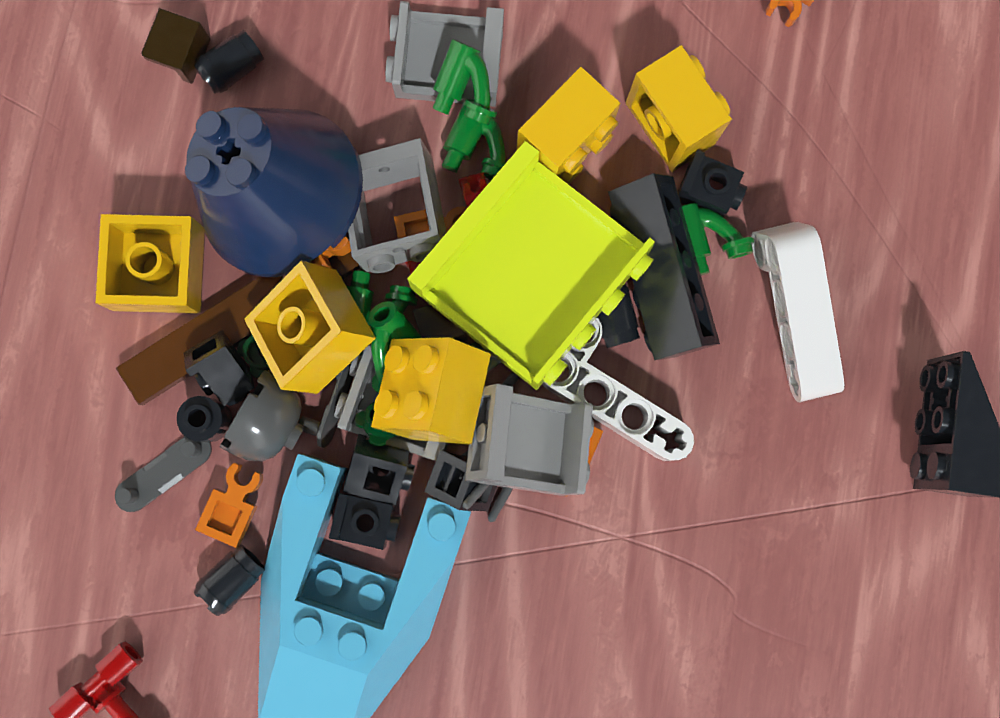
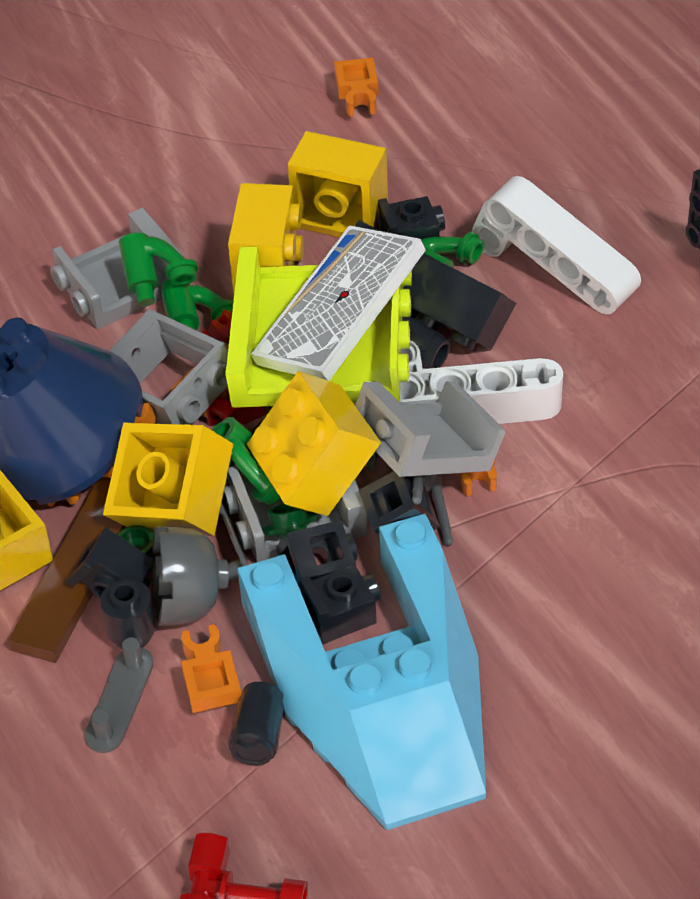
camera: 30 degrees left, 35 degrees down
none -> tile [251,226,426,381]

